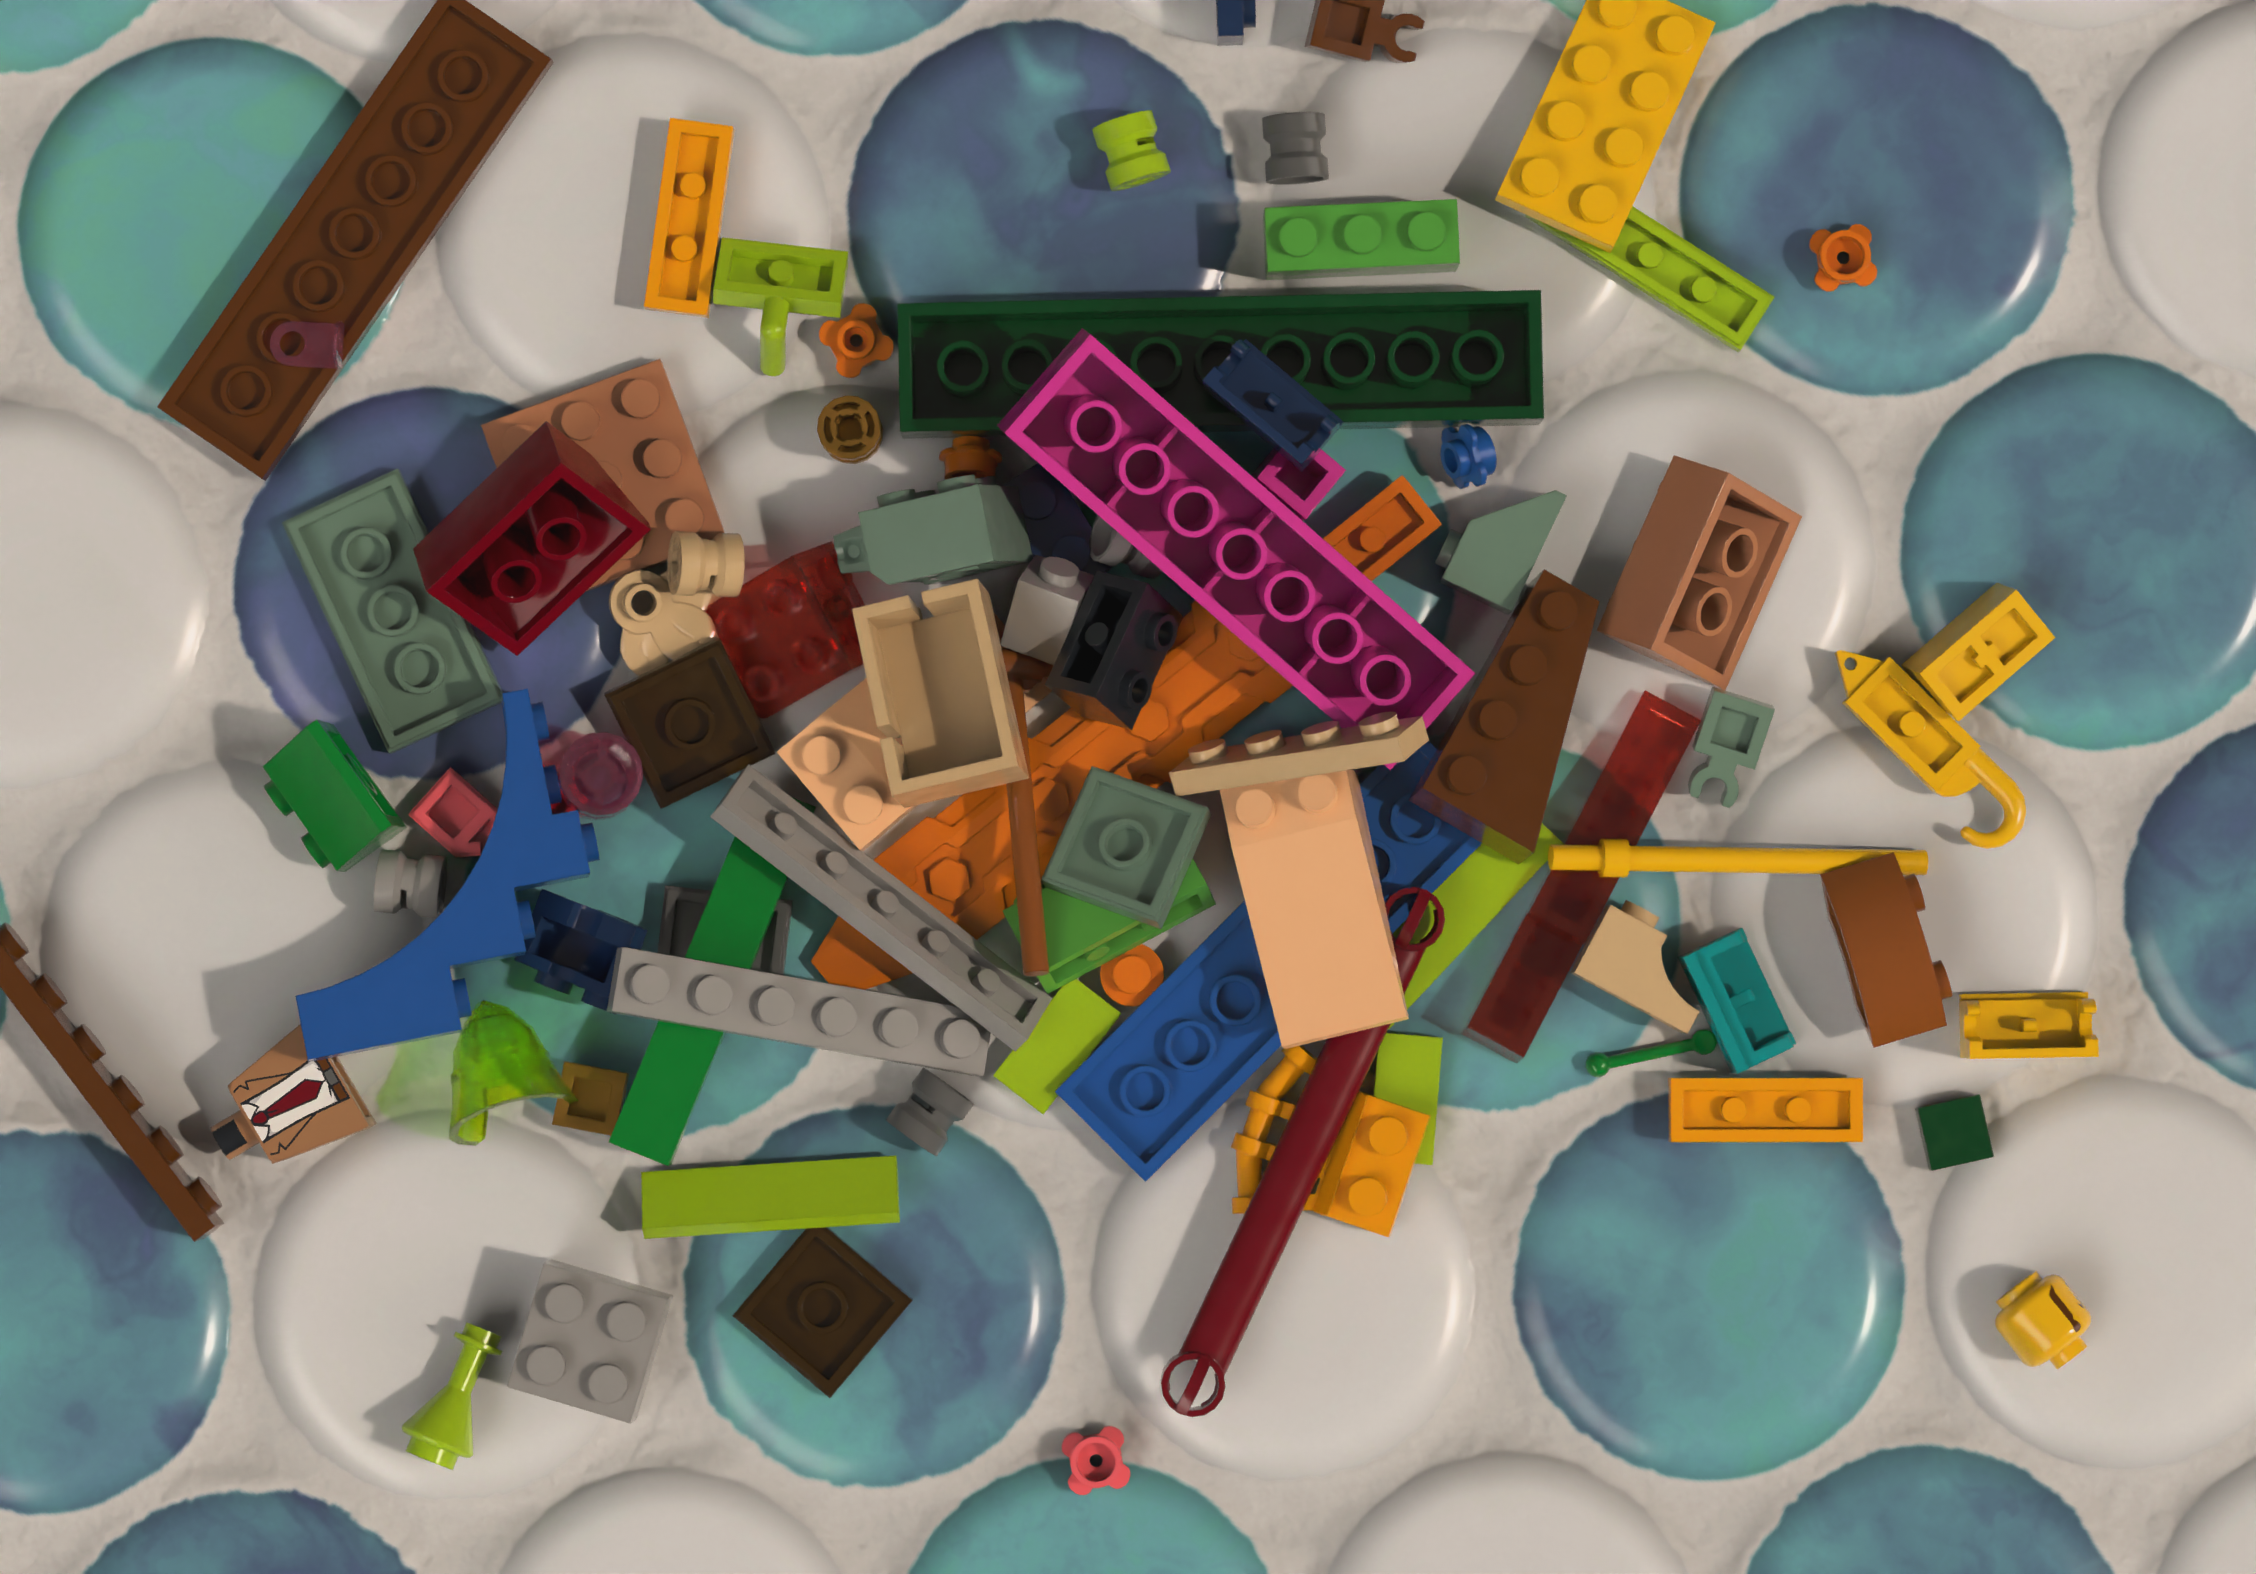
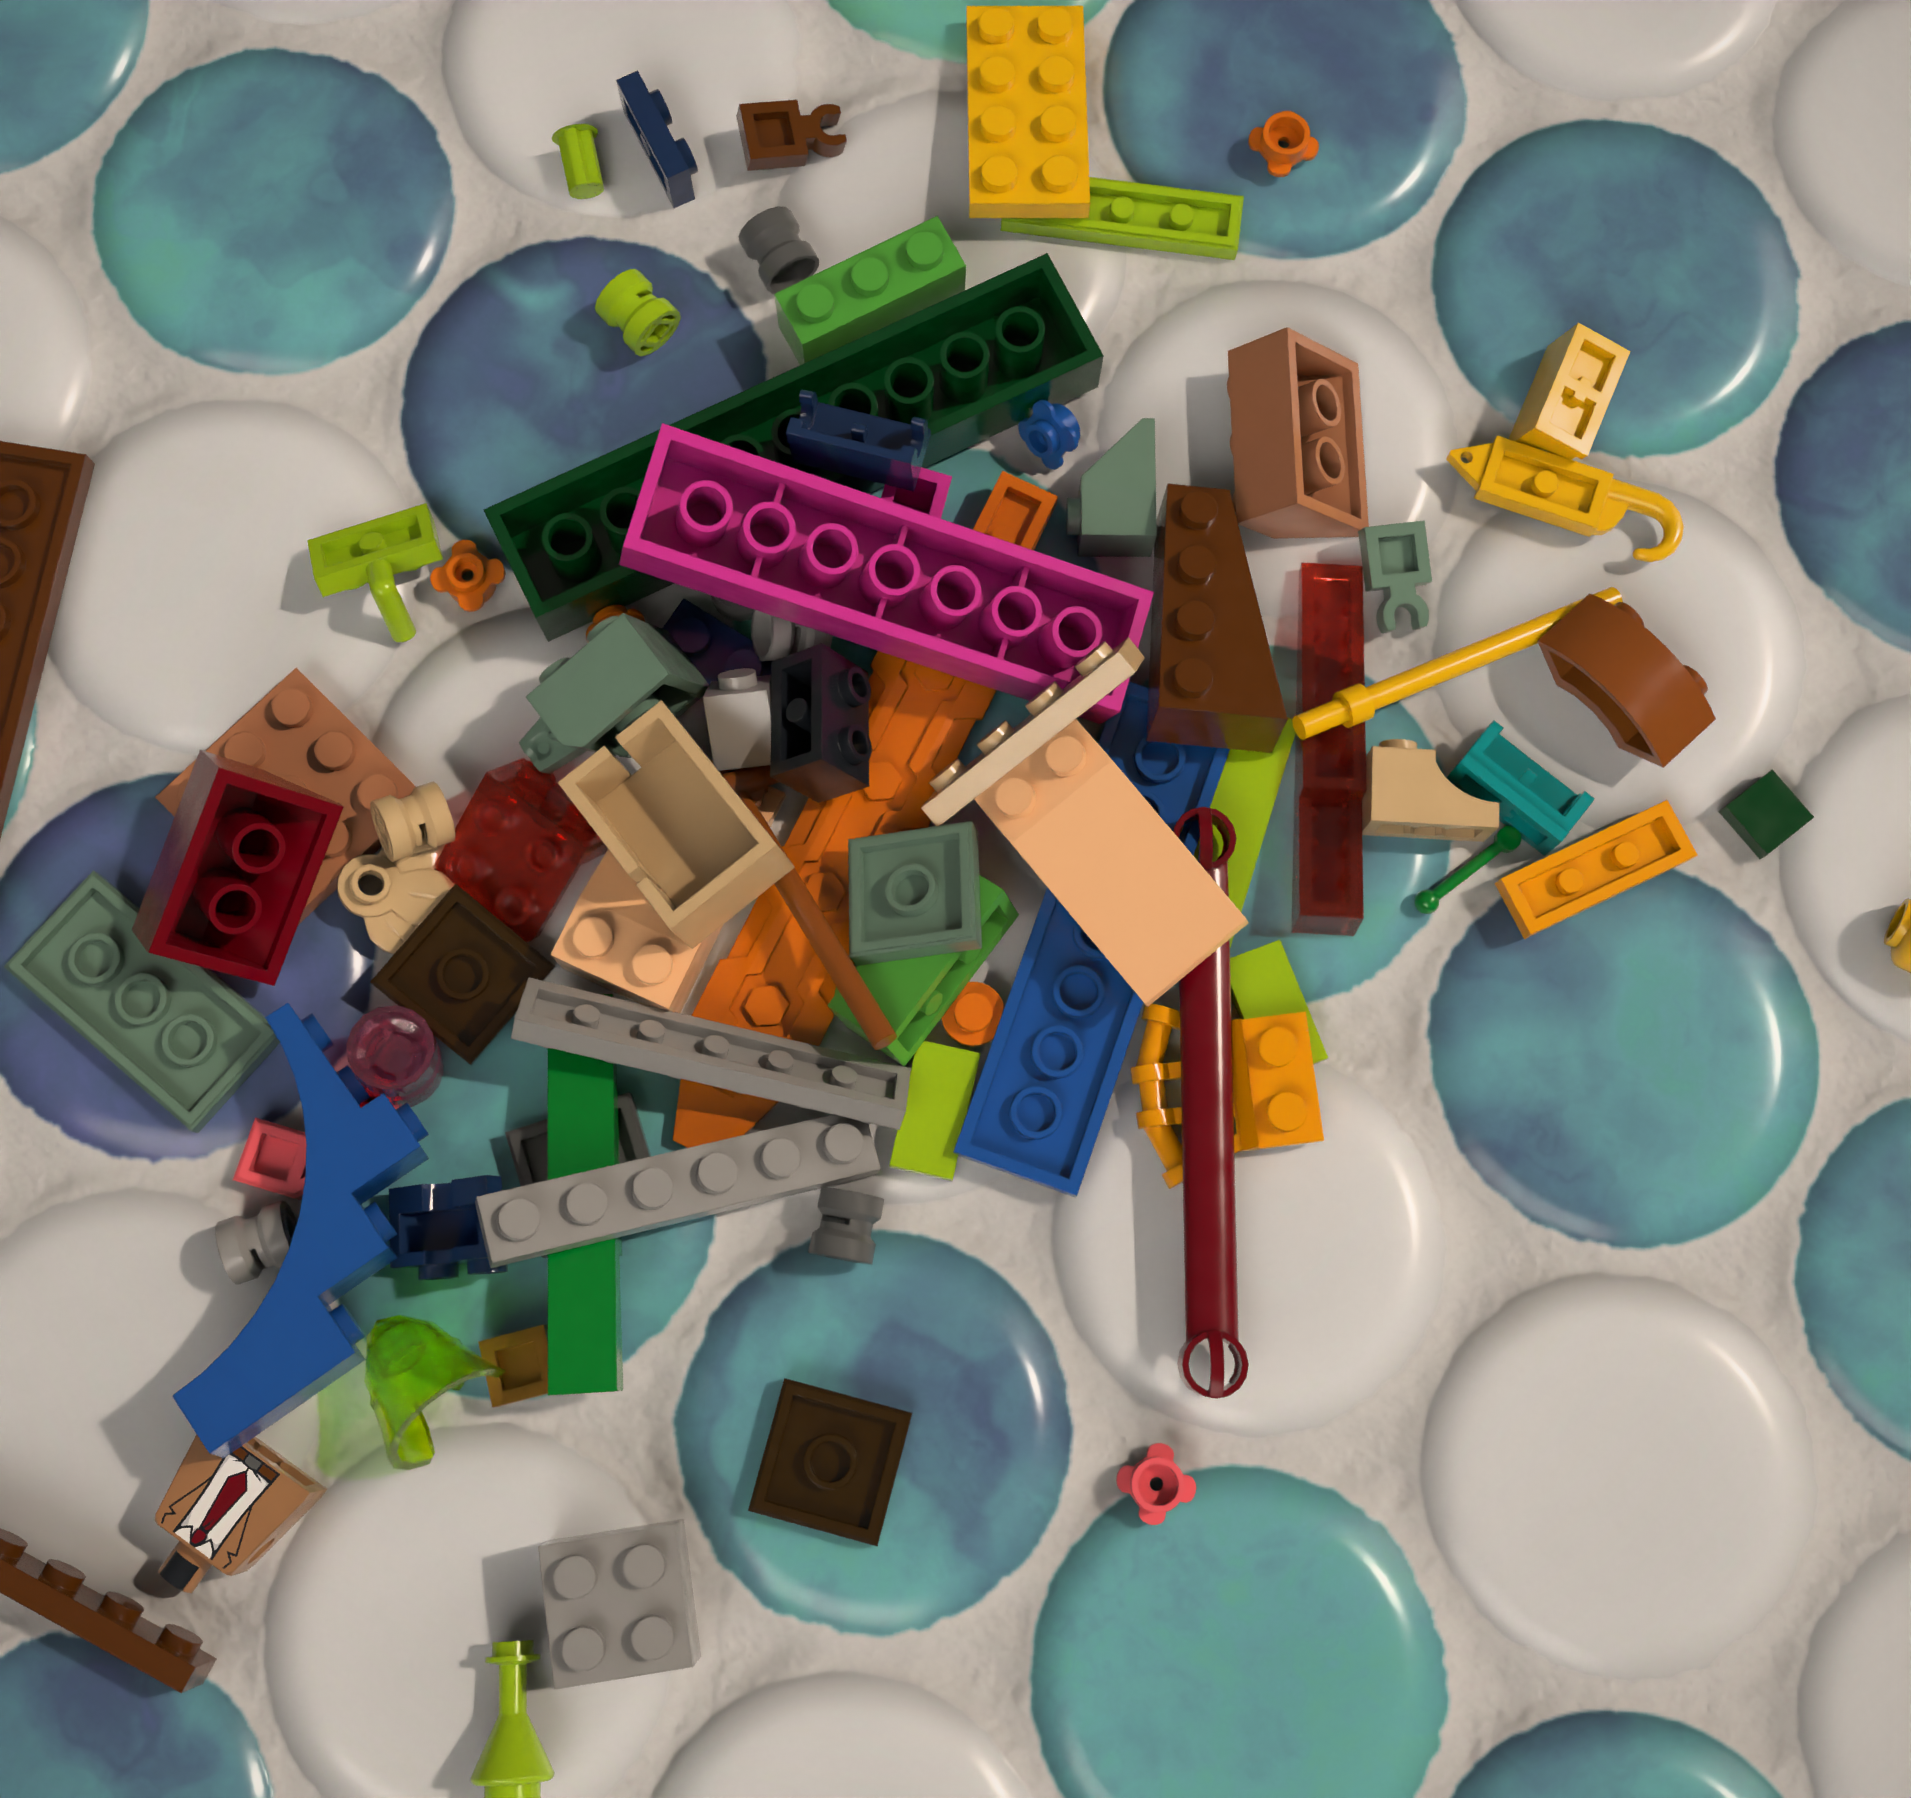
camera: 30 degrees left, 10 degrees down
green slope [262,719,407,872] -> none
lime tile [641,1156,900,1239] -> none
light orange plate [644,118,735,318] -> none
pearl gold wheel [817,395,883,464] -> none
yellow hinge [1959,992,2099,1059] -> none

